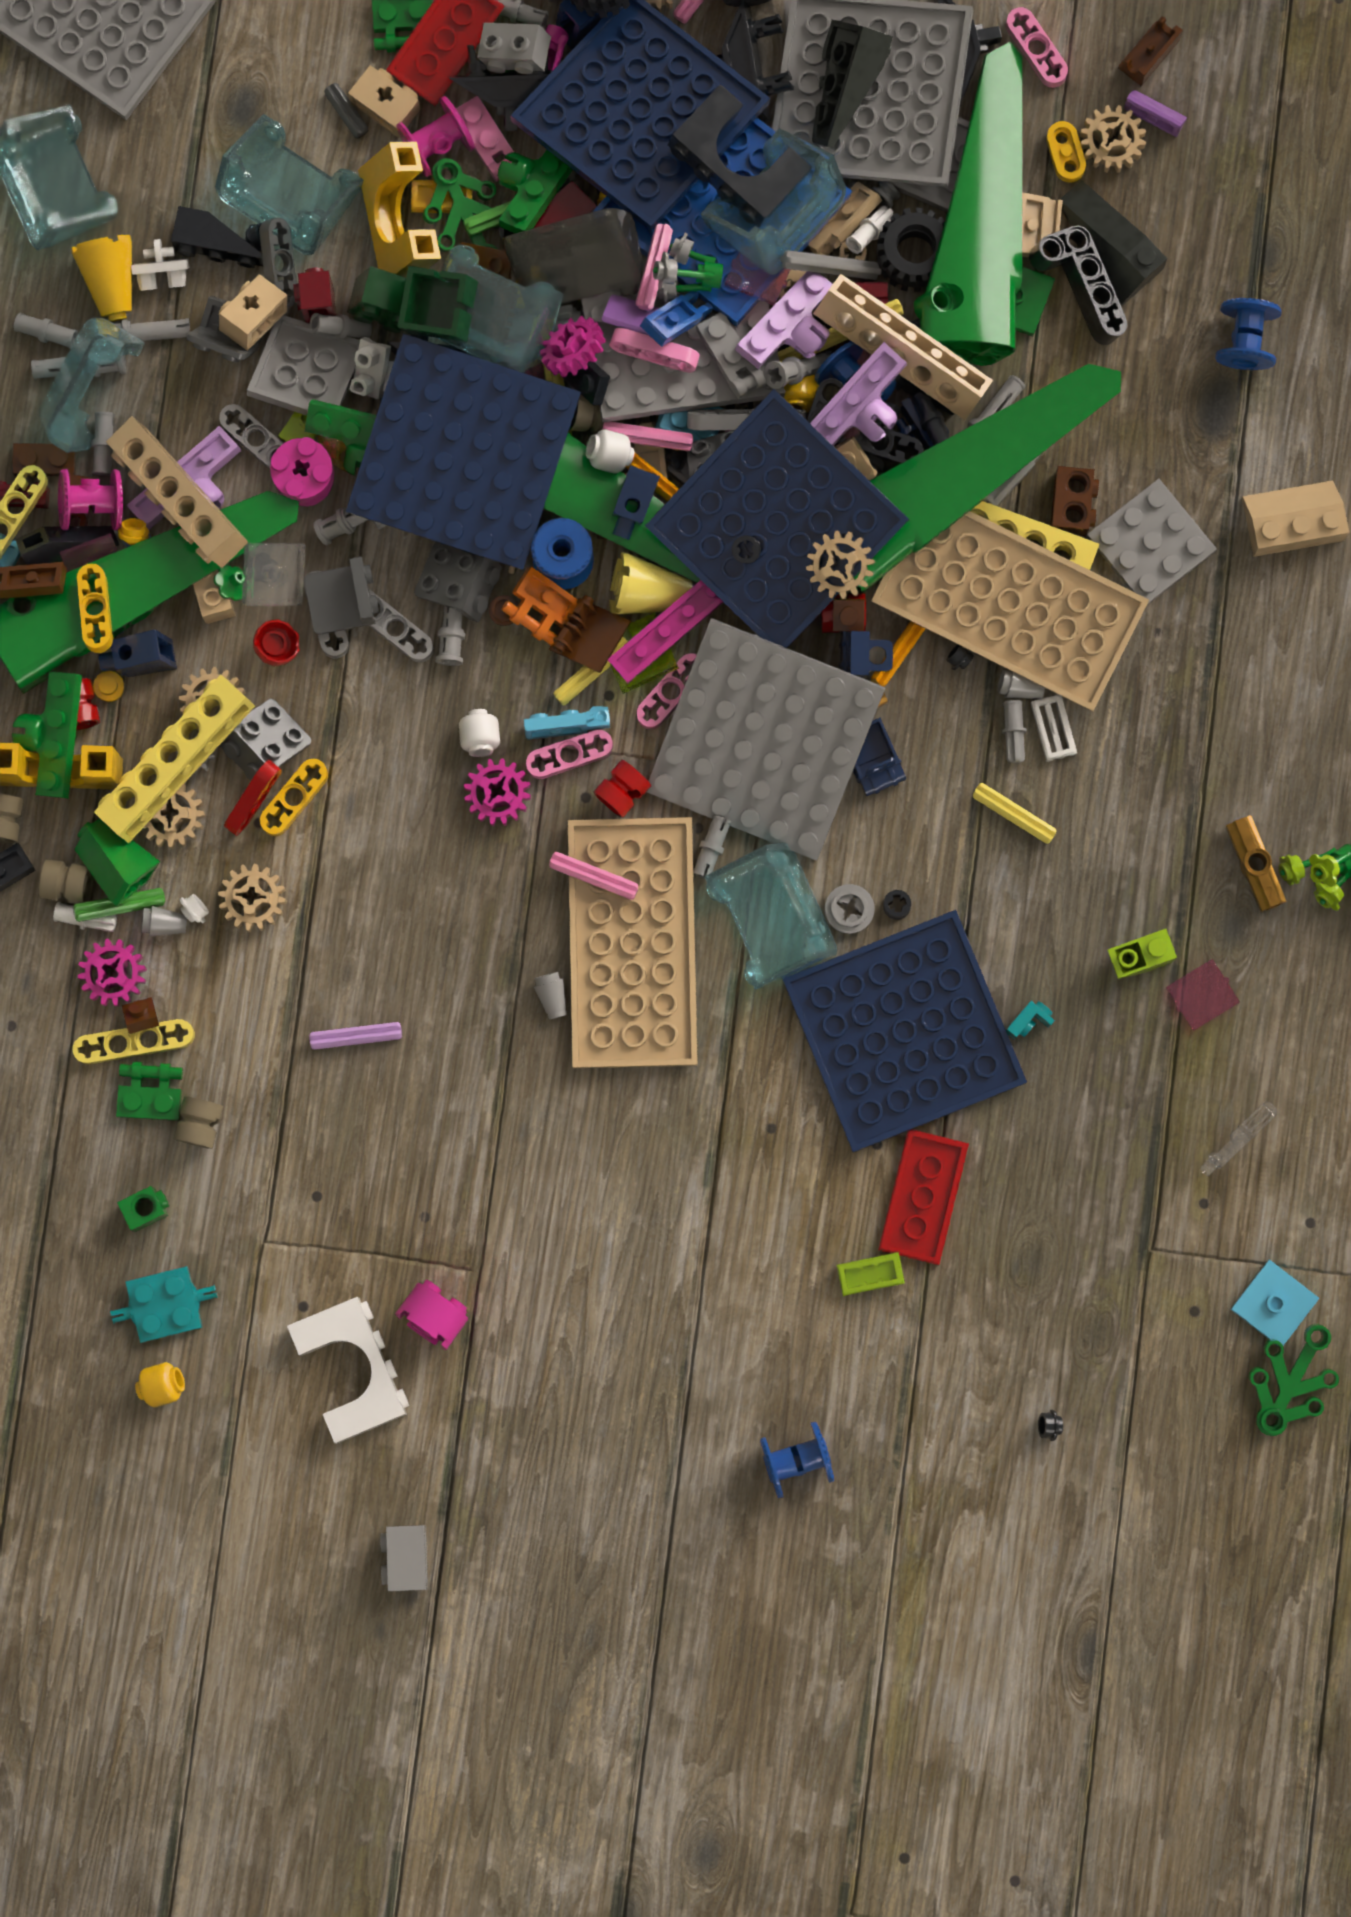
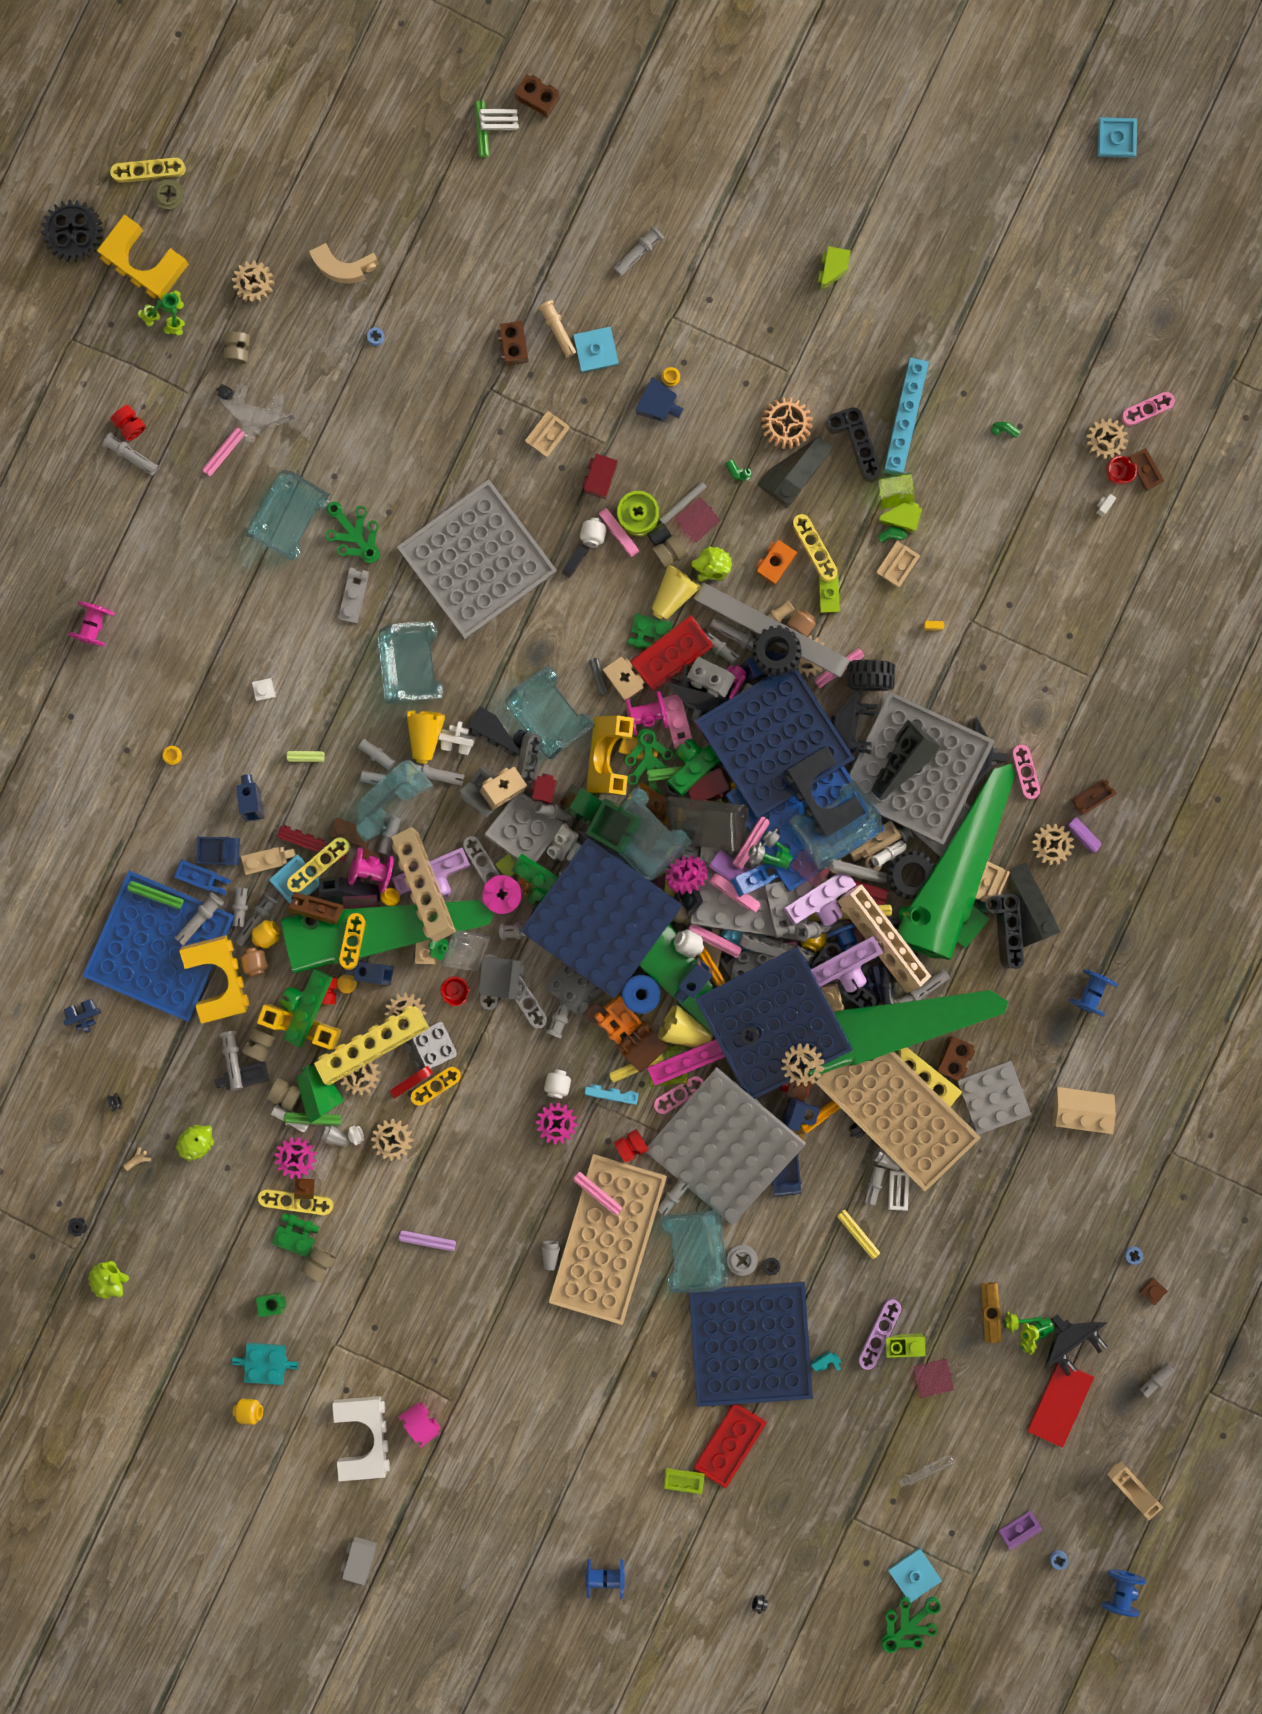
camera: 10 degrees right, 5 degrees up
bright pink beam [526,730,613,779] -> none
yellow plate [1046,121,1086,183] -> none
none -> lavender beam [858,1299,901,1370]

